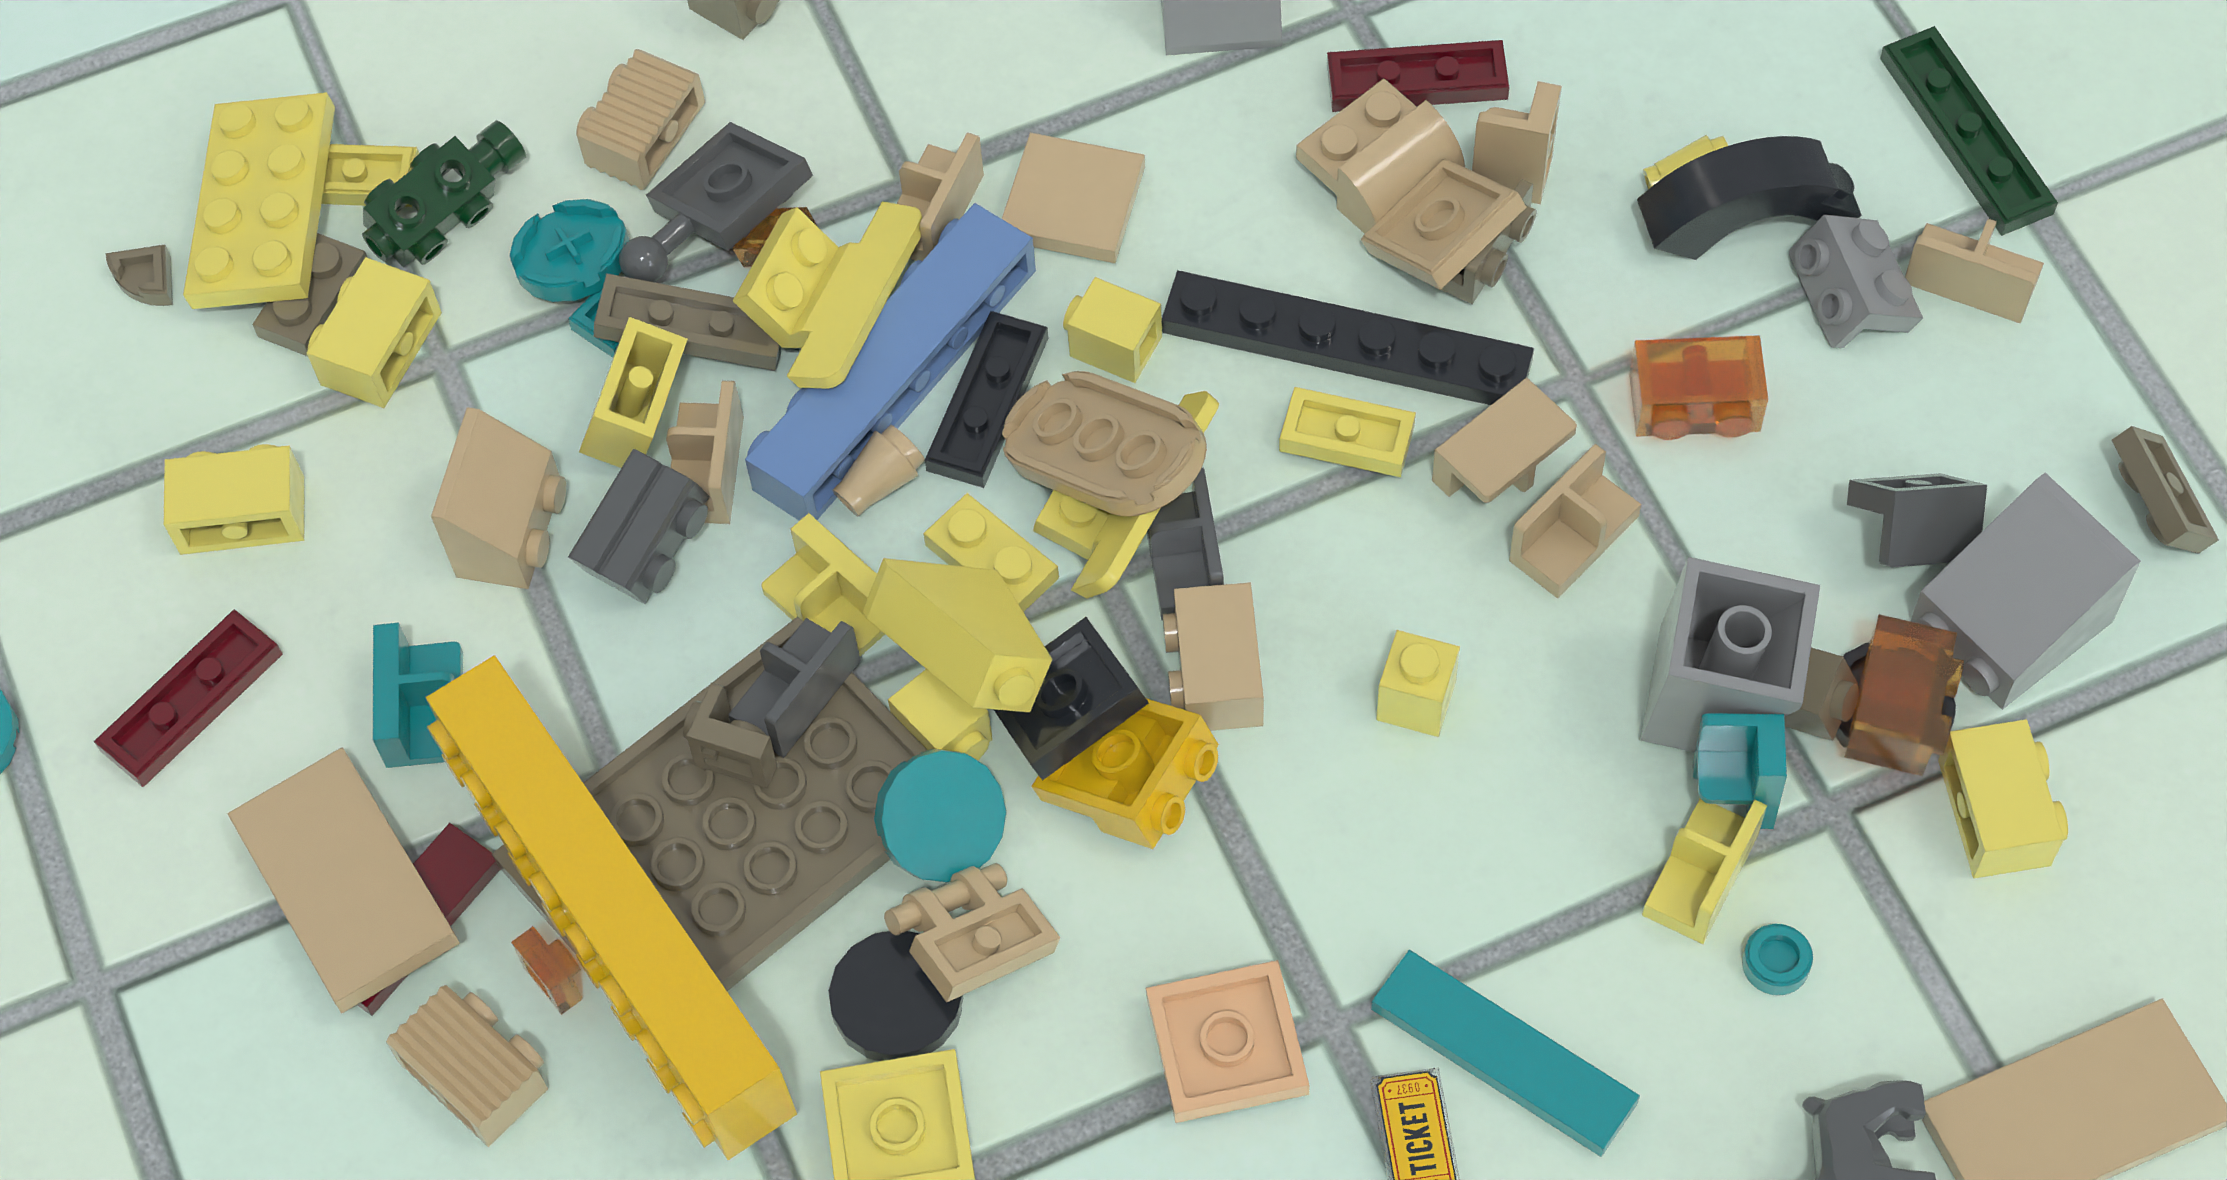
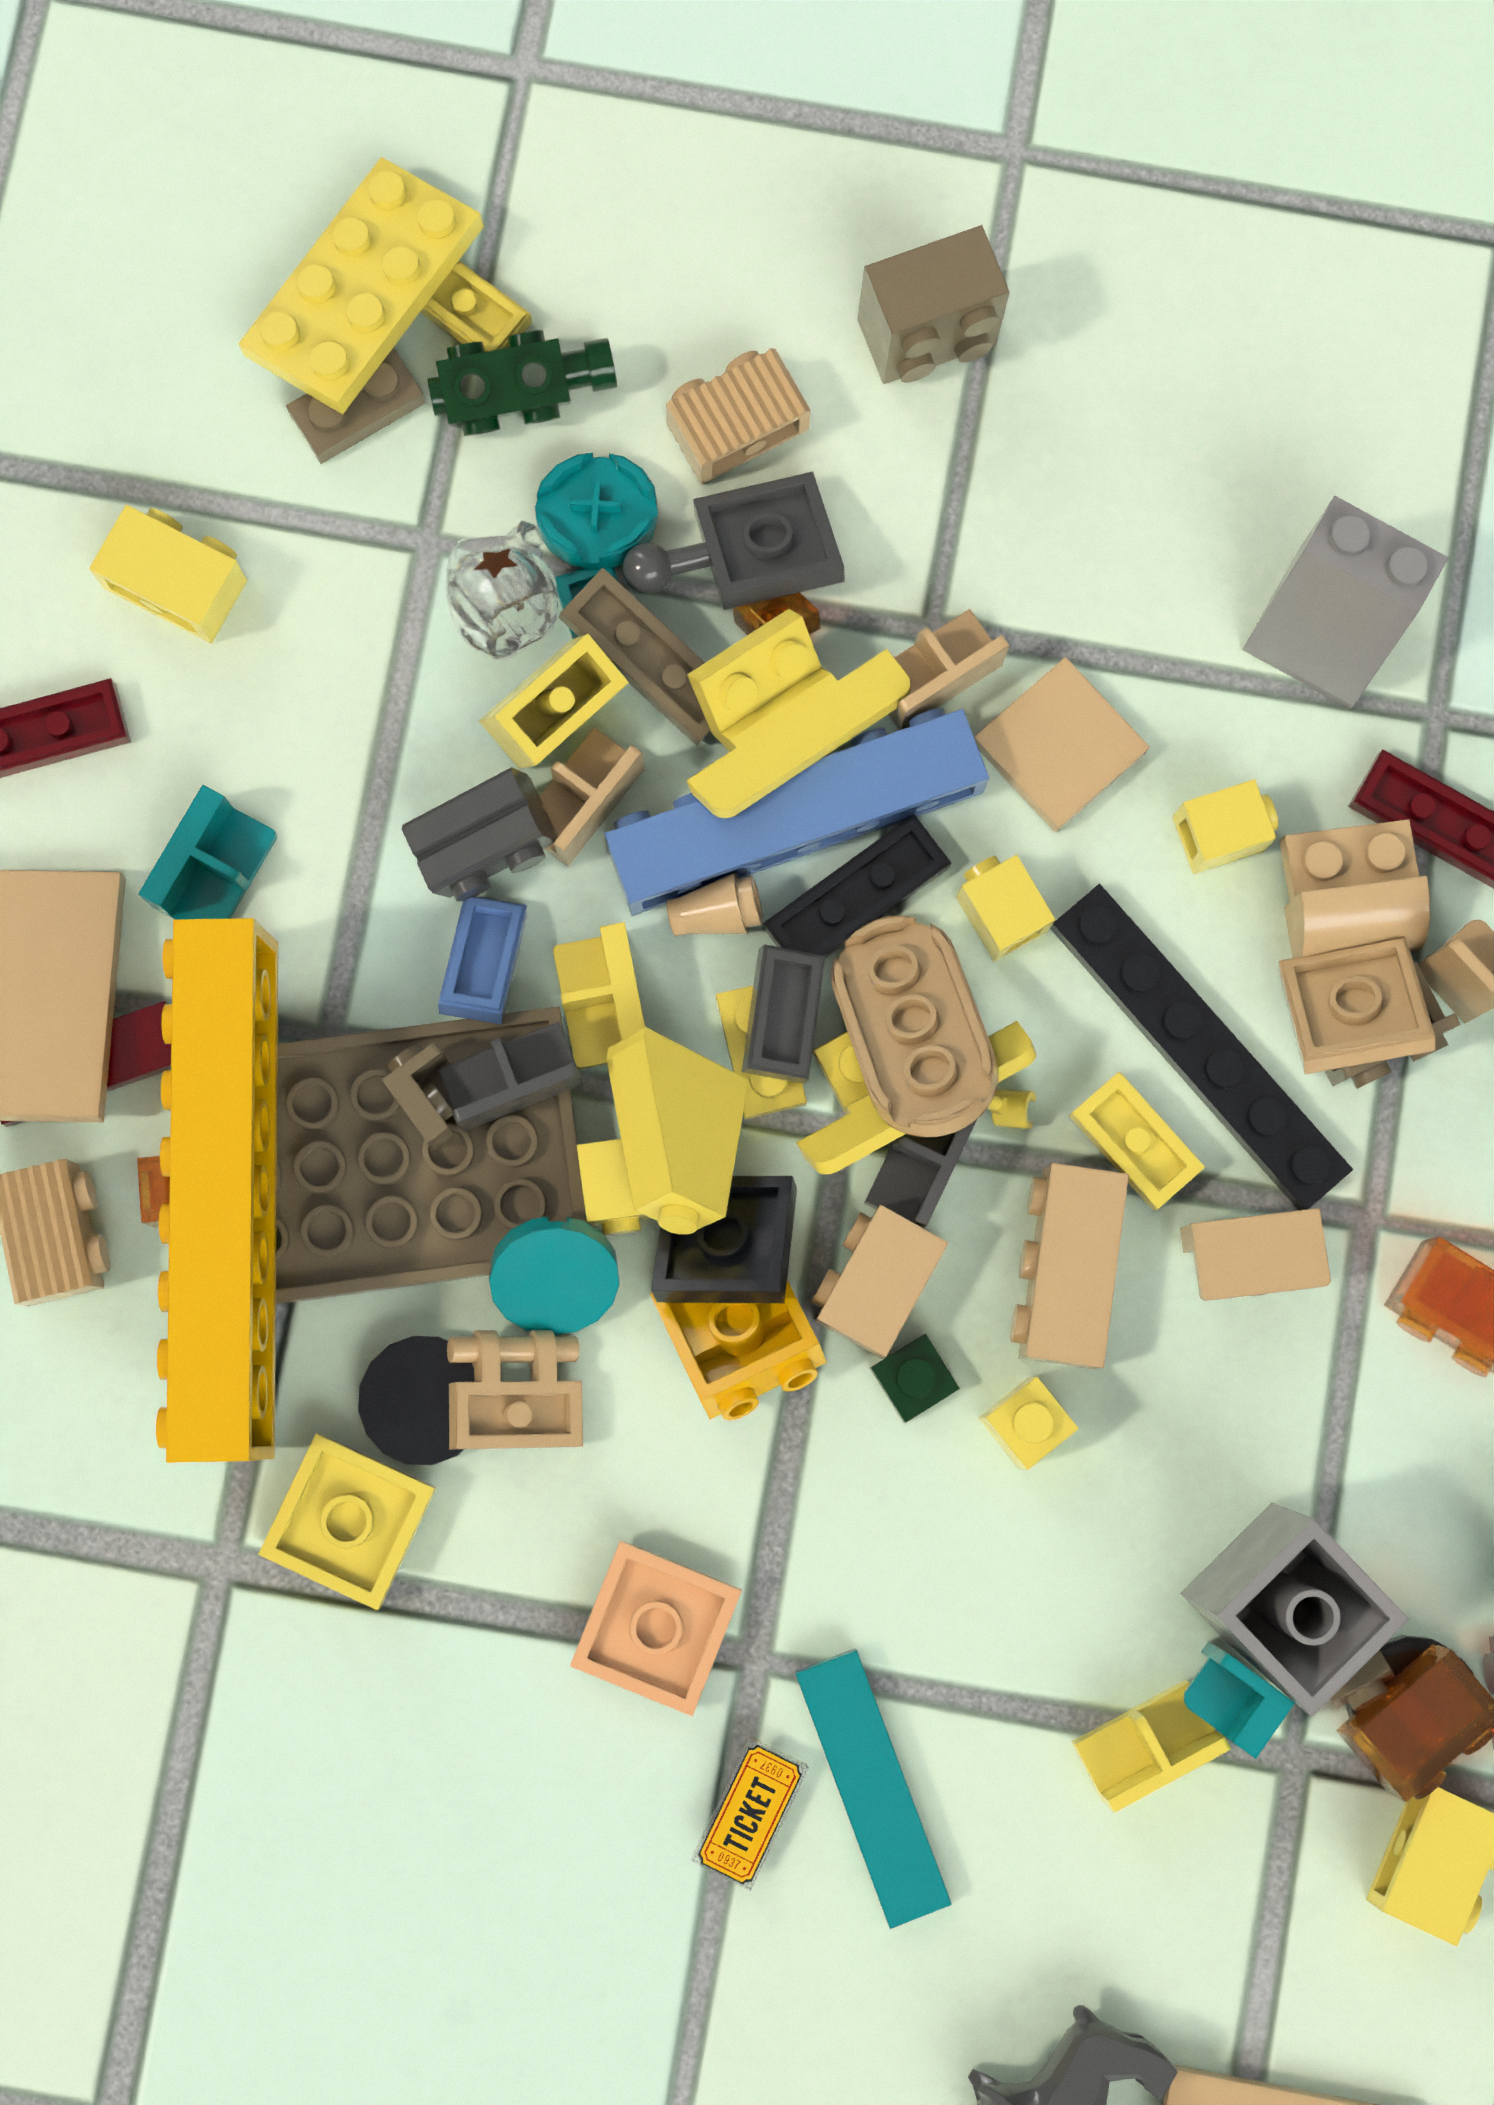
camera: 25 degrees right, 20 degrees up
dark tan tile [105,244,173,306] -> none
light yellow brick [307,257,442,408] -> none
tan slope [431,407,566,589] -> none
tan panel [1509,444,1641,598] -> none
teal tile [1742,924,1813,995] -> none
none -> medium blue tile [438,896,527,1025]
none -> clear piece [446,520,559,660]
none -> dark grey tile [742,944,825,1084]
none -> dark green plate [870,1333,960,1423]
none -> light yellow hand [987,1089,1036,1129]
none -> tan brick [1010,1163,1129,1369]
none -> light yellow brick [1172,779,1278,875]

